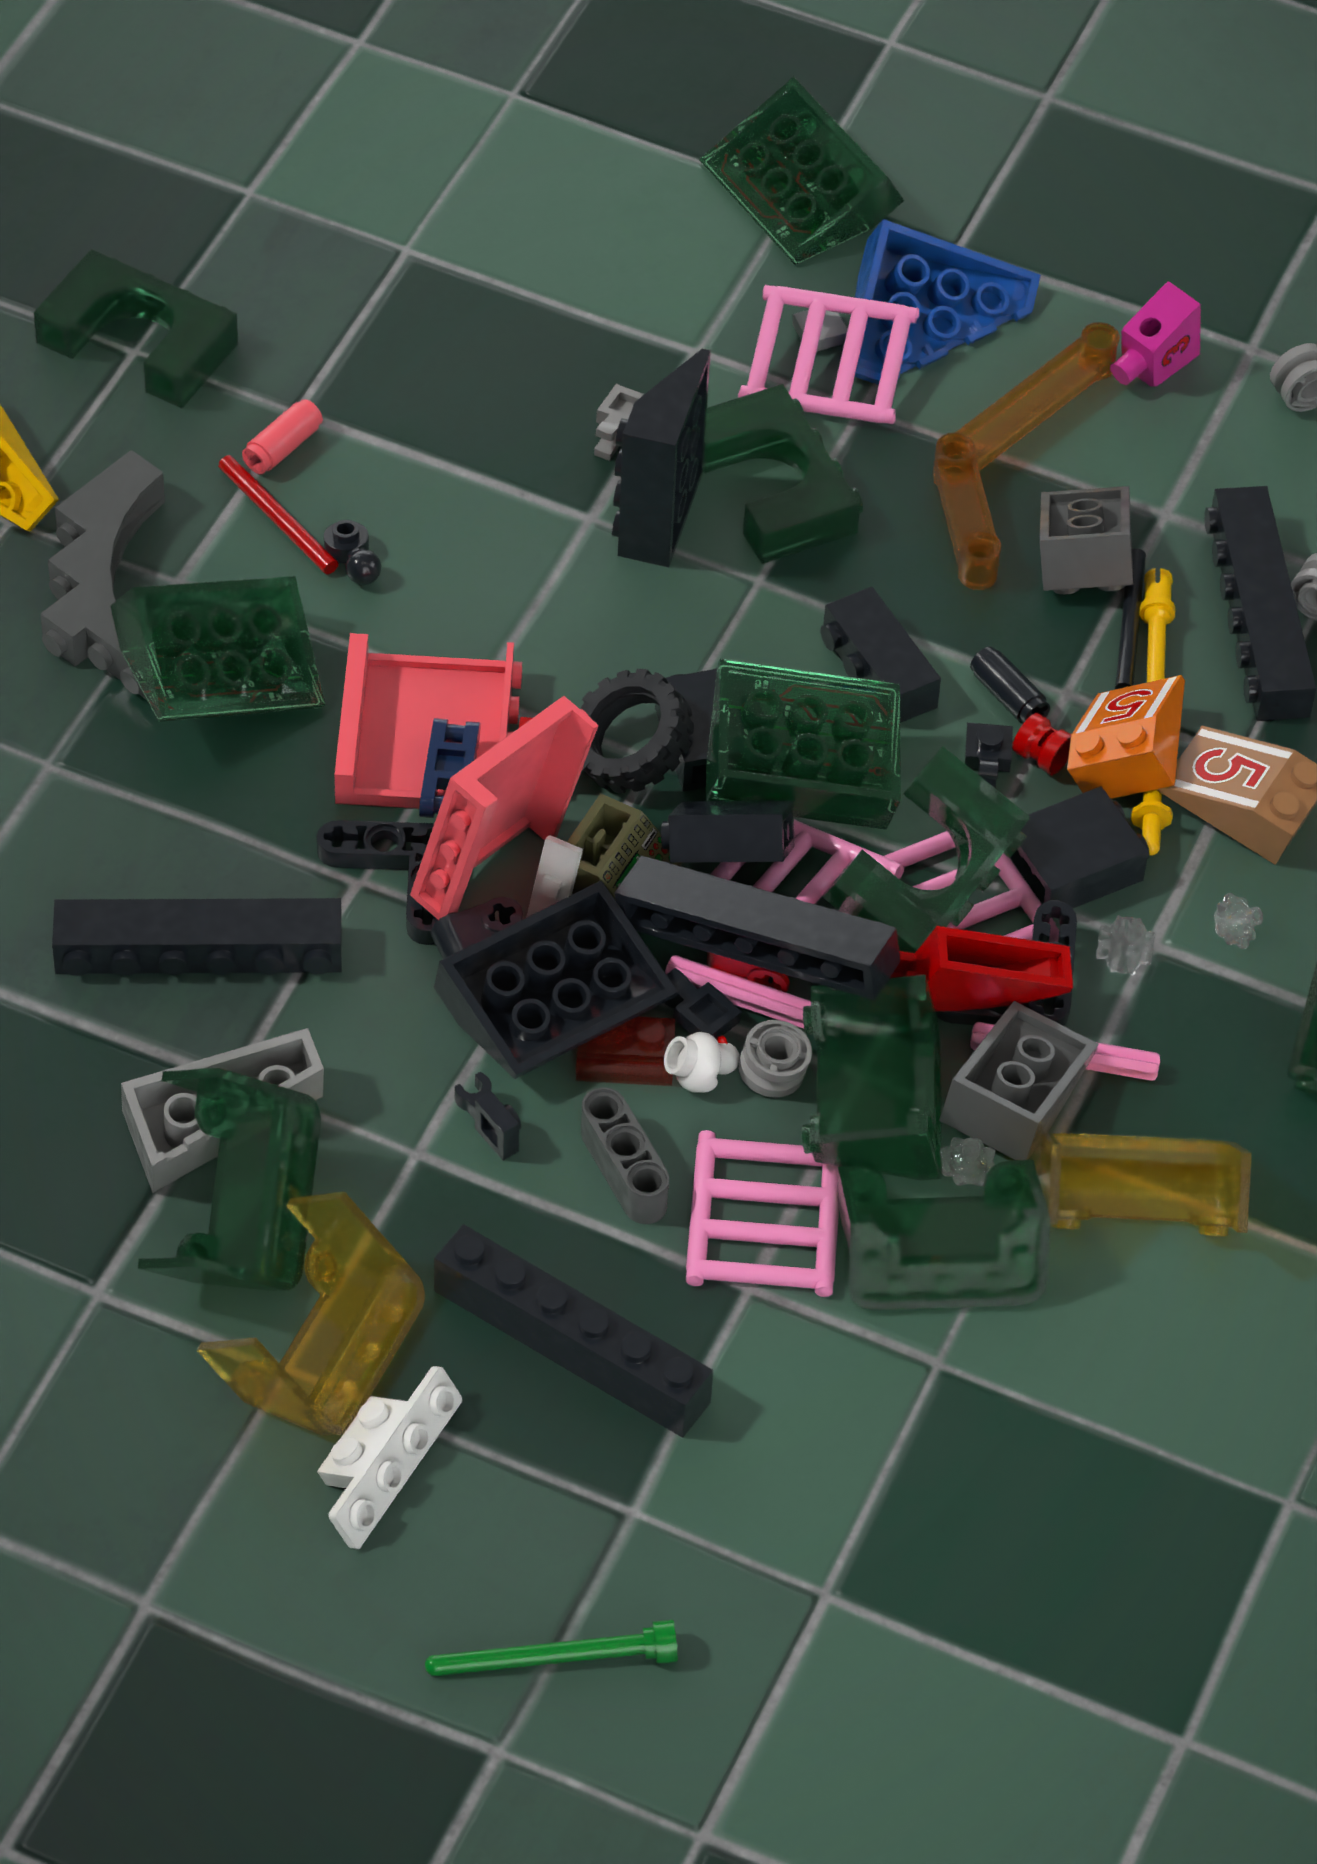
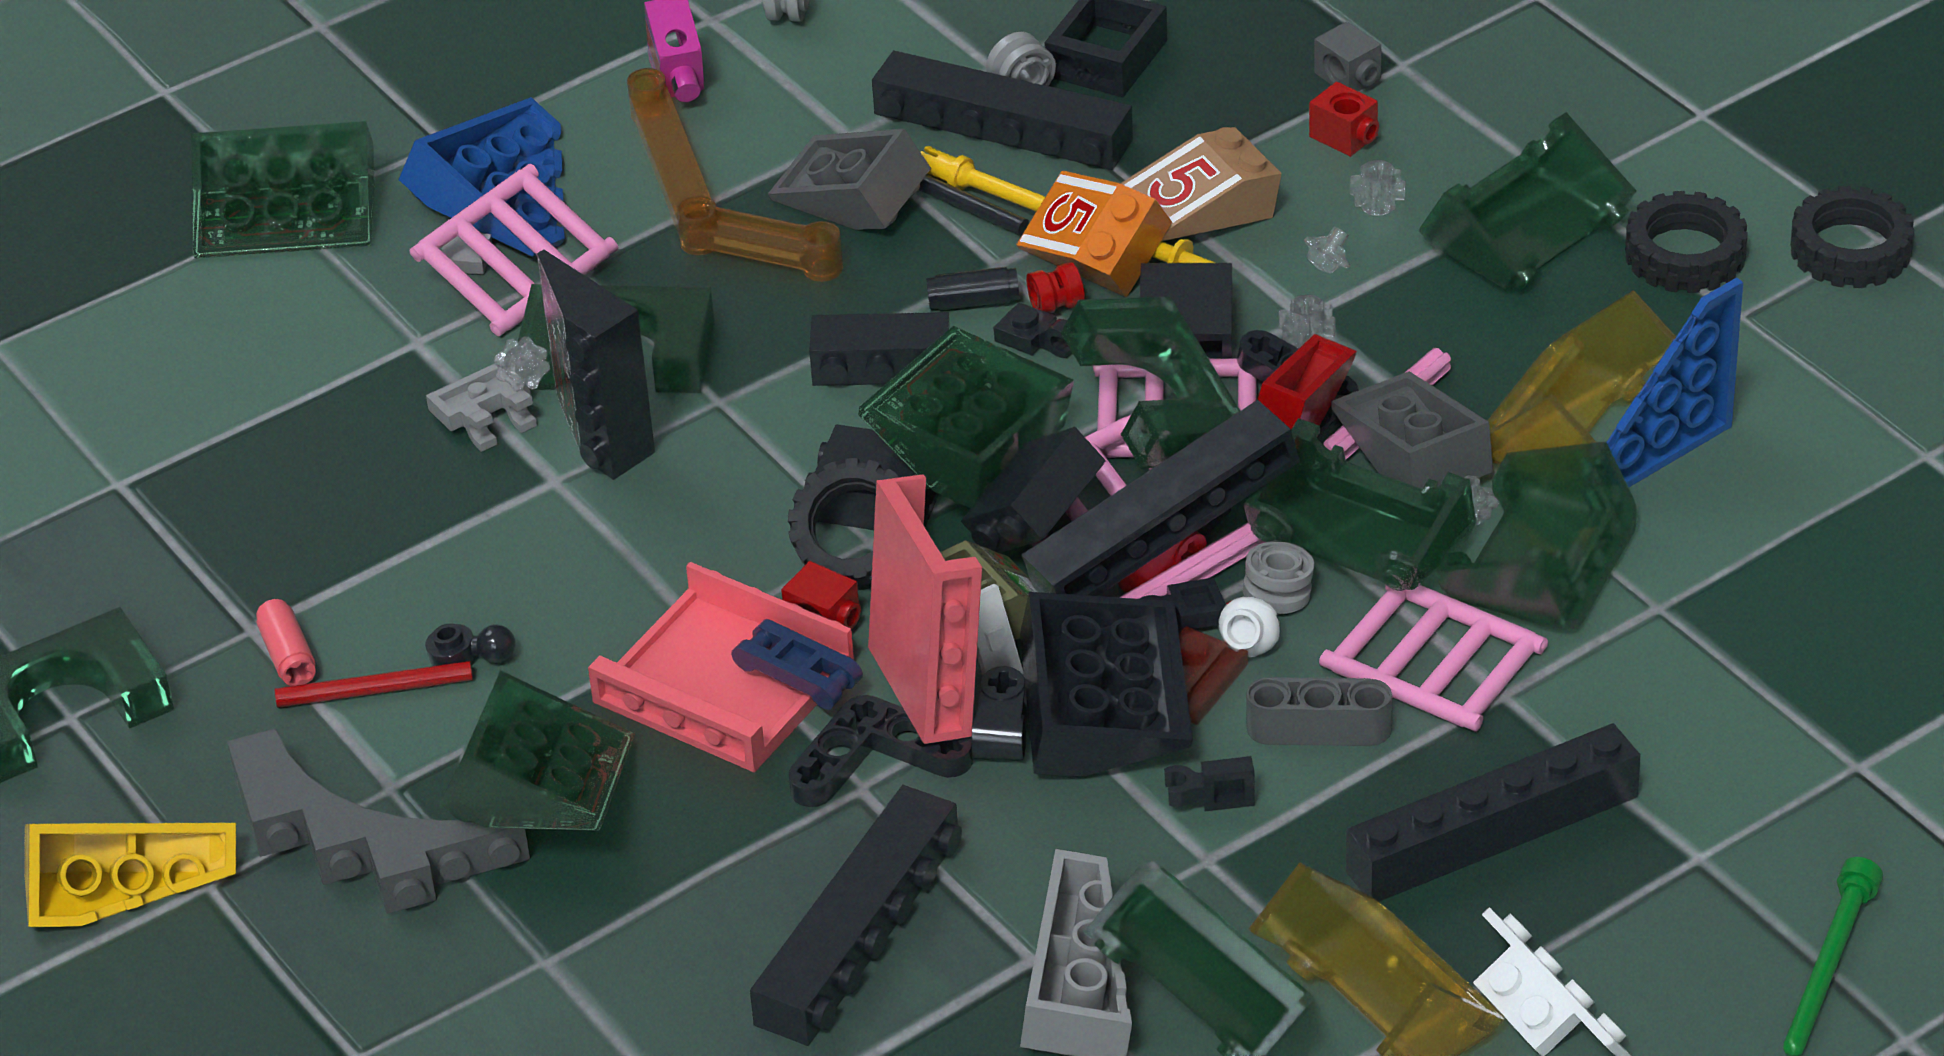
camera: 55 degrees left, 10 degrees down
none -> blue slope [1586,278,1743,509]

